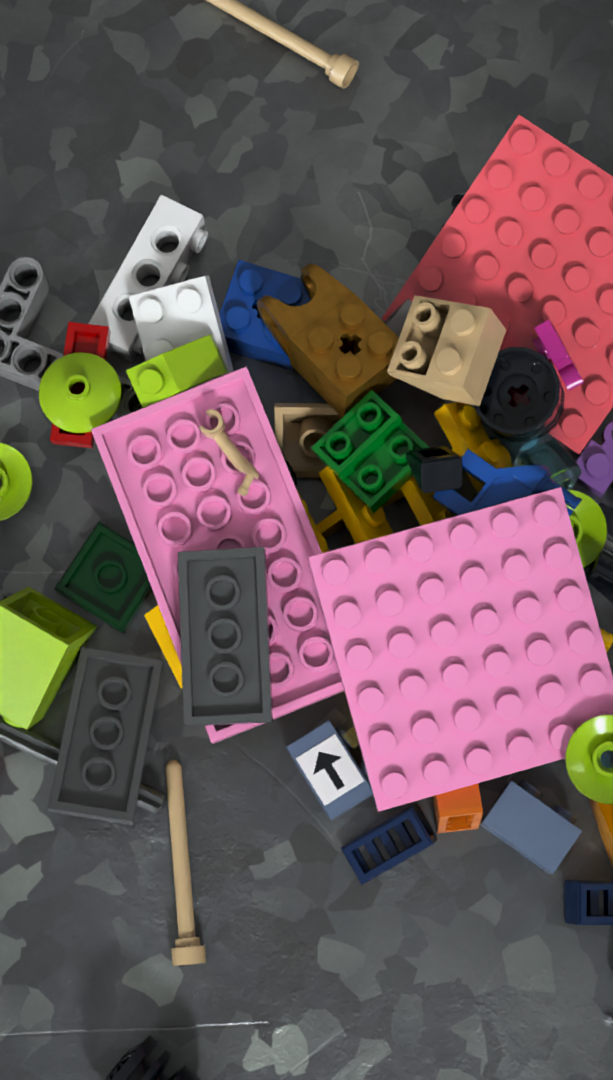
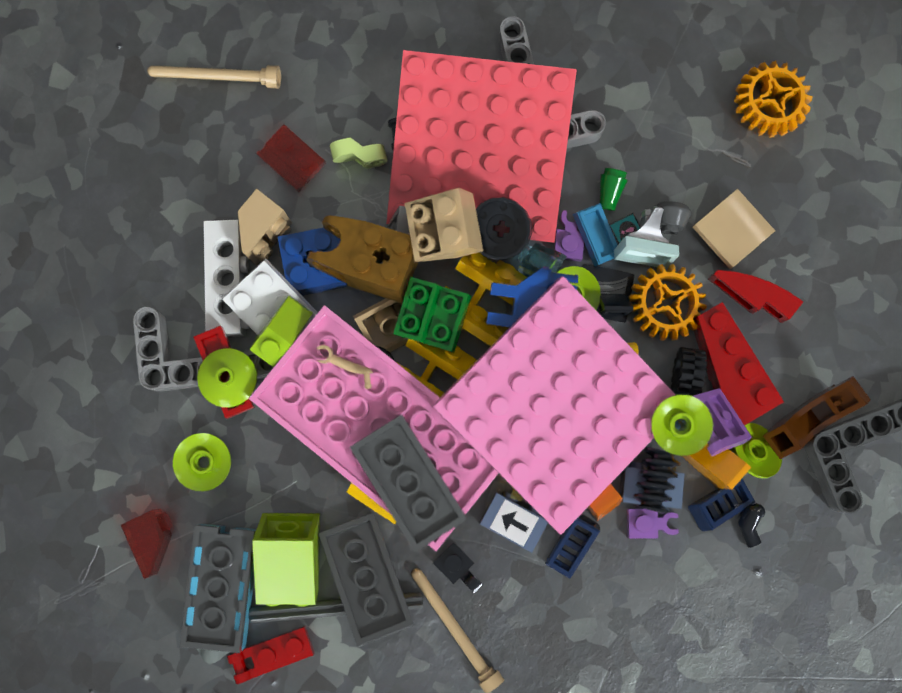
camera: 35 degrees left, 5 degrees up
dark green tile [54,522,152,634] -> none
black slope [406,446,462,493] -> none
dark pink plate [532,320,584,391] -> none
none -> tan slope [238,189,292,266]
none -> clear red plate [256,124,326,193]
none -> yellowish green piece [330,137,388,169]
none -> black plate [433,542,482,593]
none -> medium lavender plate [627,509,679,538]
none -> black piece [632,447,681,514]

